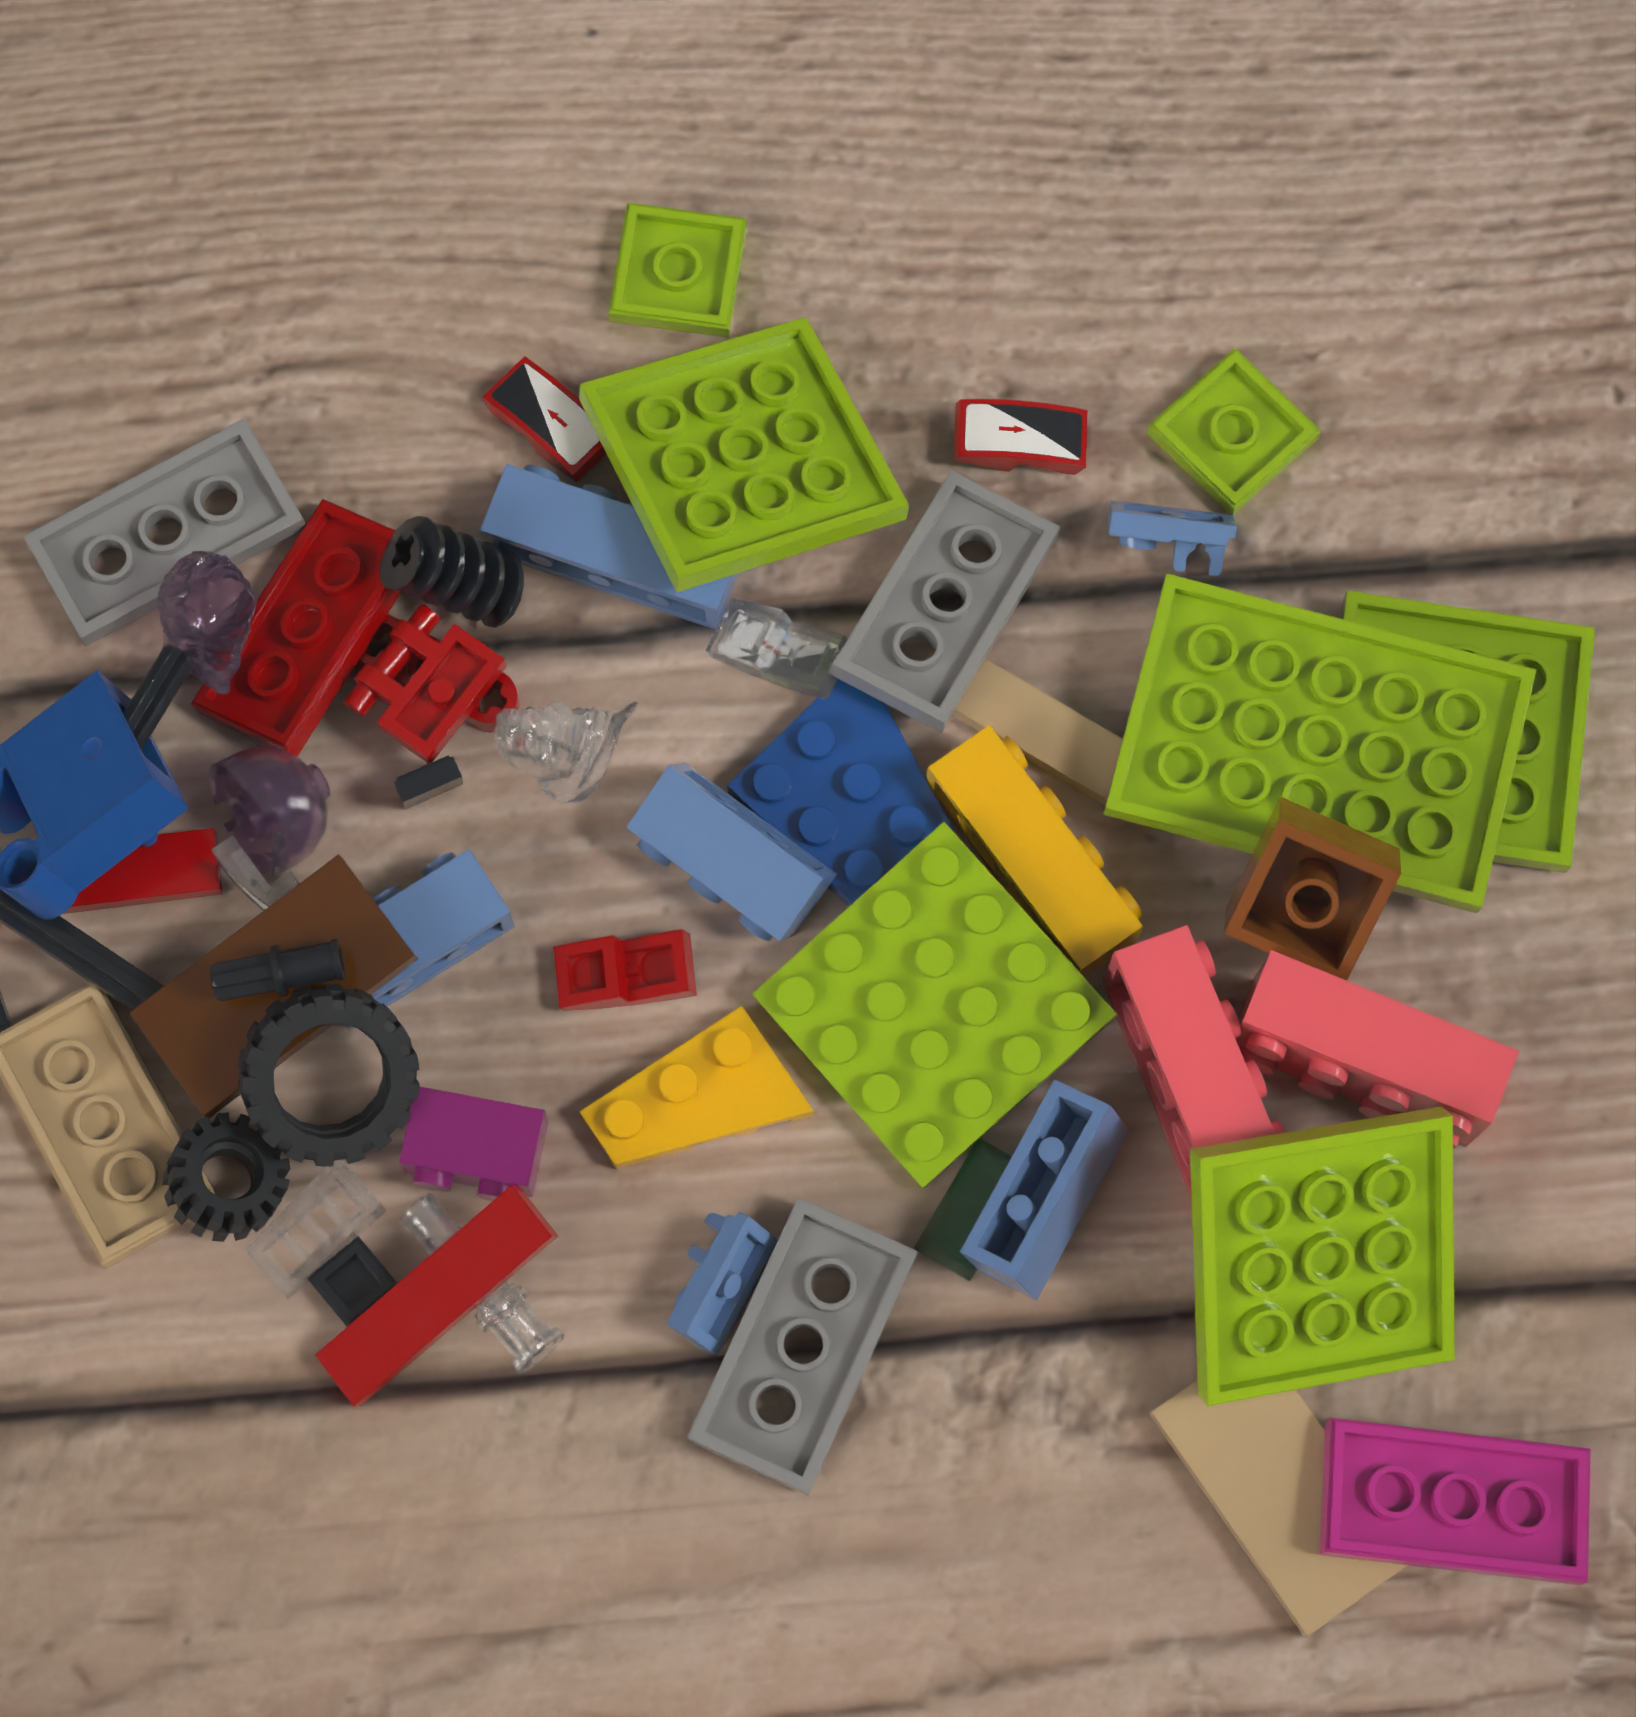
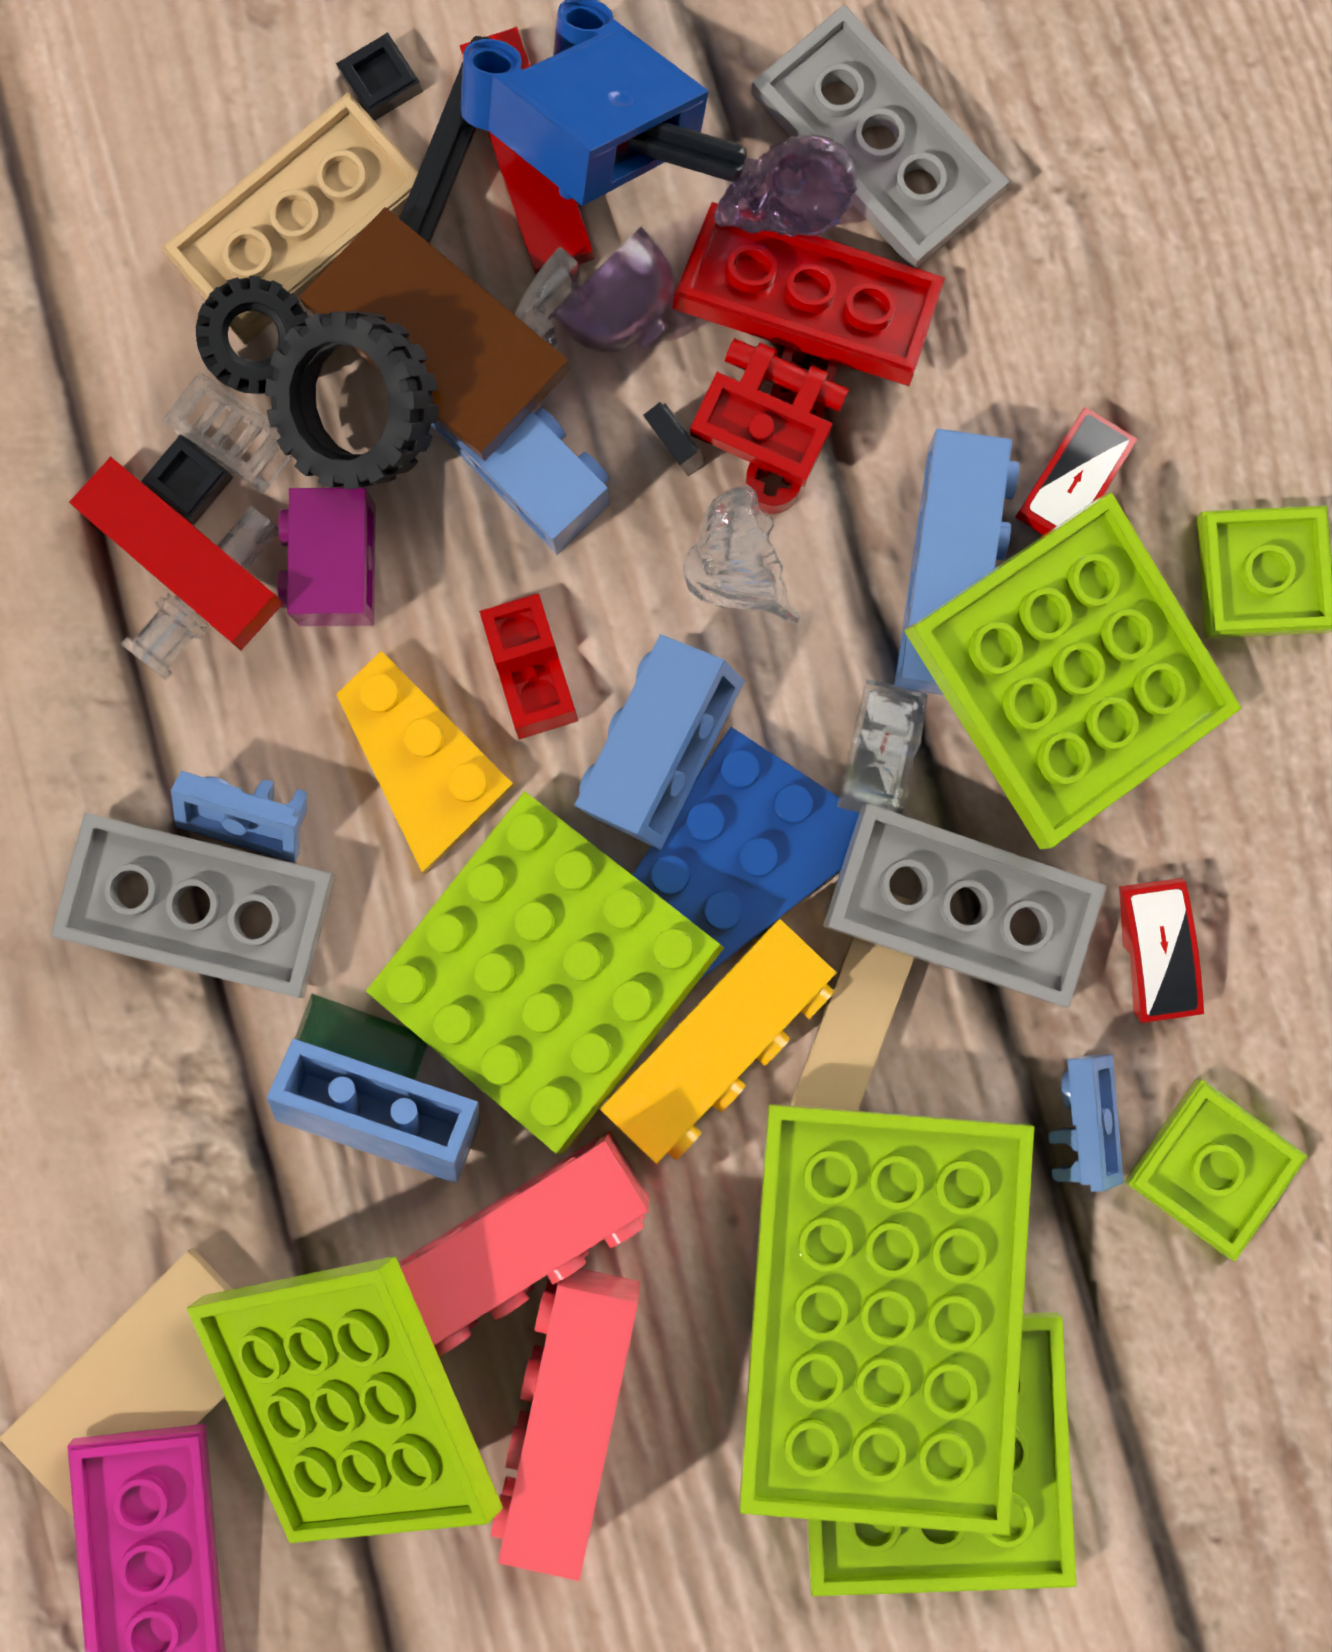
camera: 85 degrees right, 10 degrees up
black axle [210,939,346,1002] -> none
black piece [379,516,524,628] -> none
dark orange brick [1224,796,1401,980] -> none

